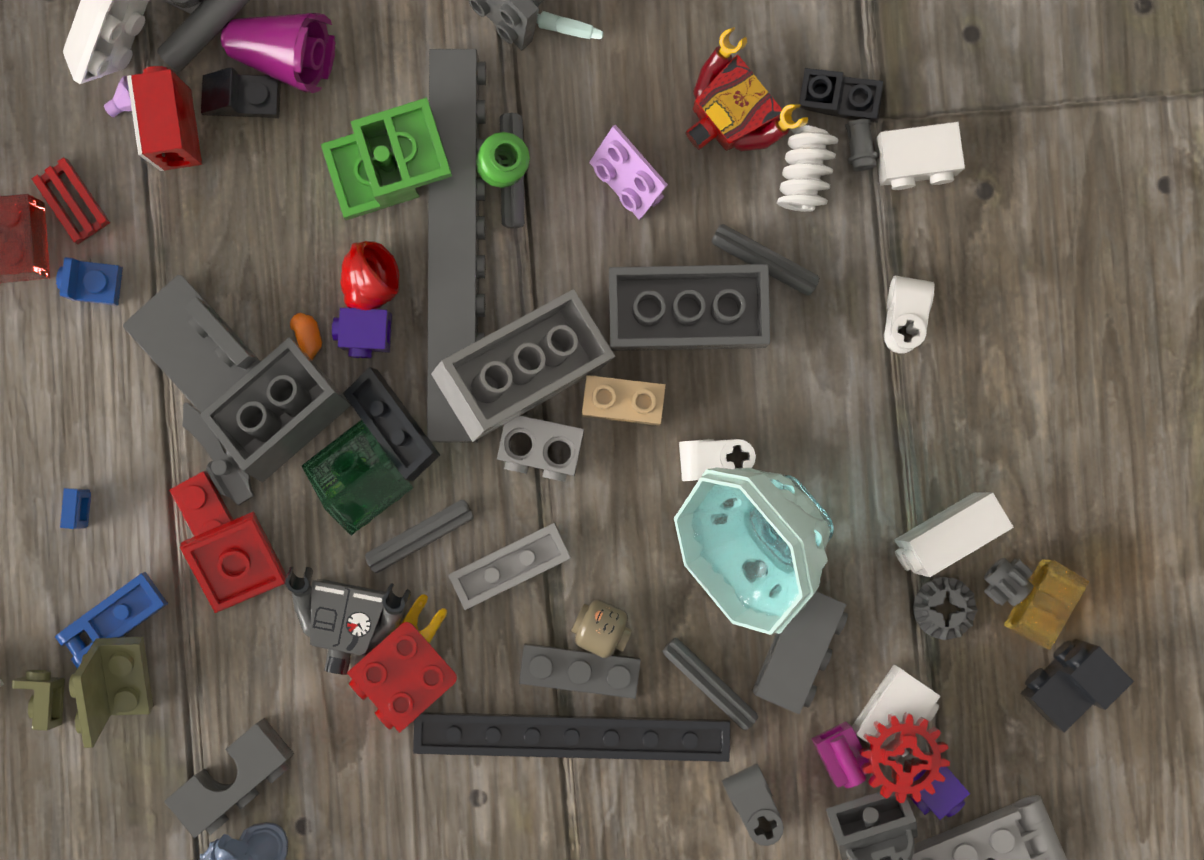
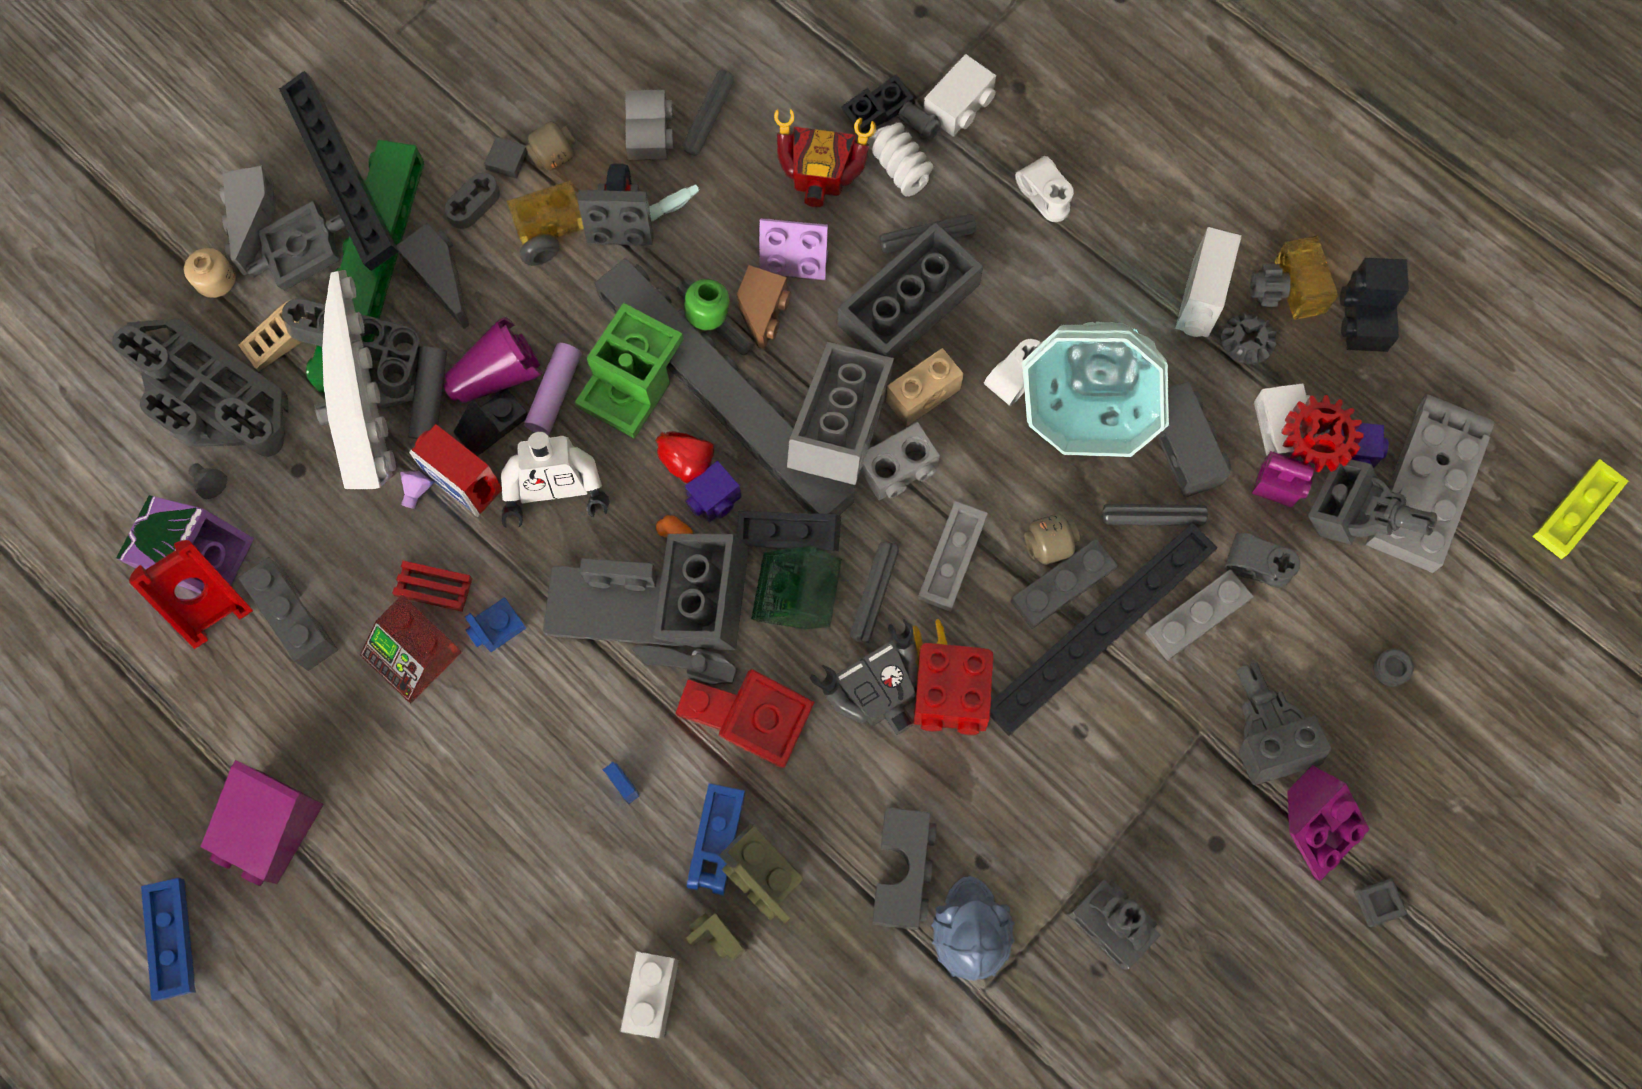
camera: 40 degrees left, 15 degrees down
none -> white torso [501,432,610,528]
none -> lavender piece [524,343,582,435]
none -> medium nougat slope [737,265,791,350]
none -> light grey plate [1145,569,1254,661]

